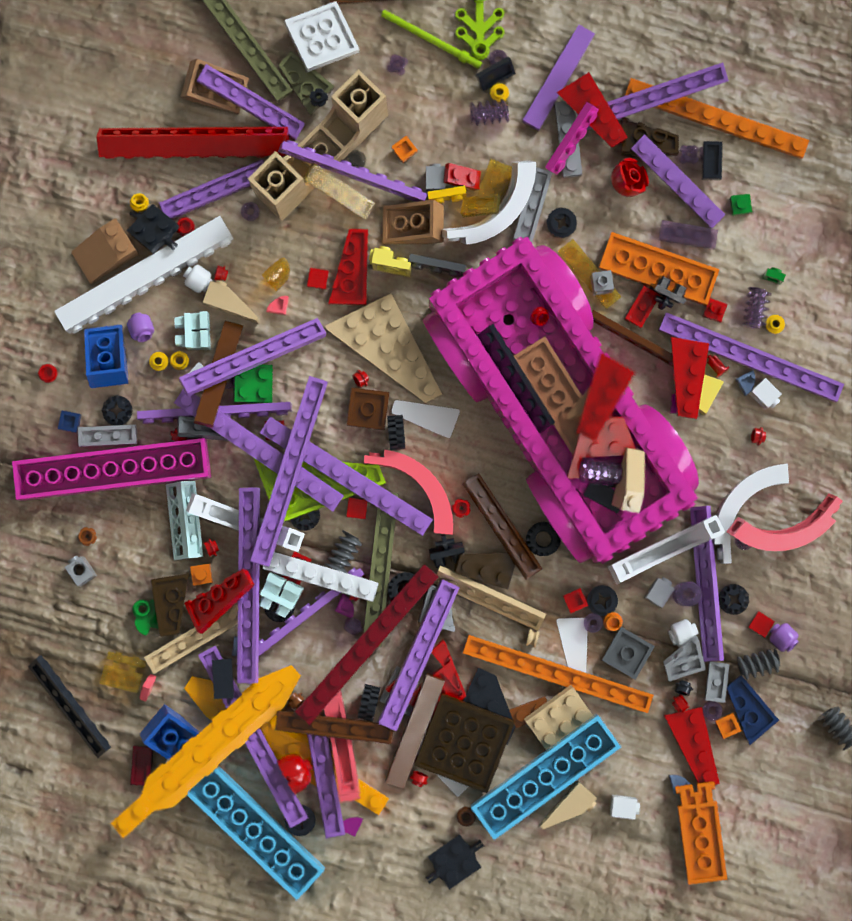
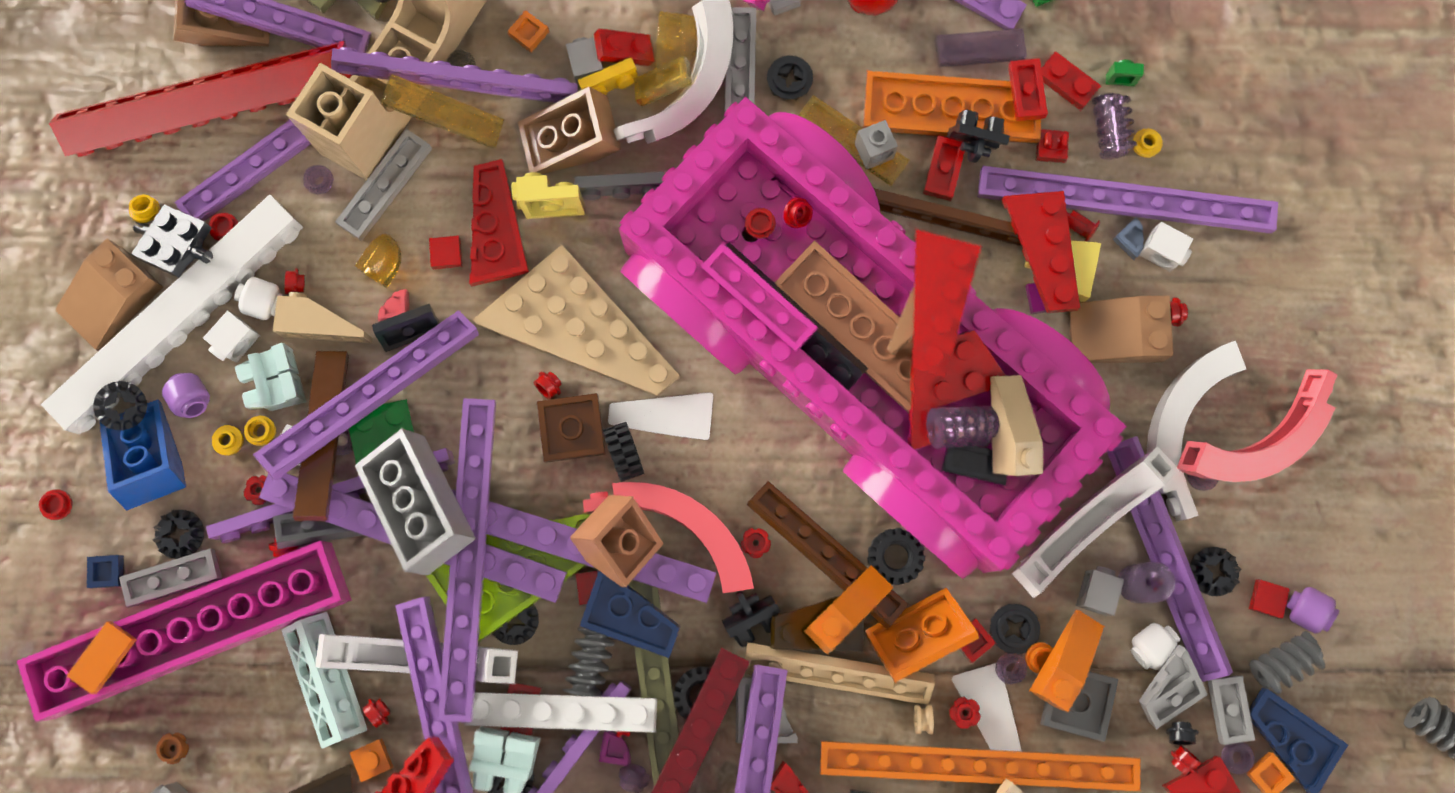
camera: 20 degrees left, 5 degrees down
none -> orange tile [67,621,137,694]
none -> black gear [93,381,147,430]
none -> white brick [203,310,261,363]
none -> red plate [243,475,268,505]
none -> light grey plate [335,129,432,241]
none -> light grey brick [355,429,476,575]
none -> black plate [372,303,440,352]
none -> nougat slope [570,495,664,588]
none -> dark blue wing [580,571,681,658]
none -> dark pink plate [701,243,818,352]
none -> red plate [745,208,776,239]
none -> orange slope [805,565,894,654]
none -> orange plate [864,588,979,683]
none -> red plate [949,697,981,729]
none -> red plate [1008,58,1048,121]
none -> orange slope [1029,609,1105,712]
none -> red plate [1041,51,1102,111]
none -> medium nougat slope [1069,296,1173,363]

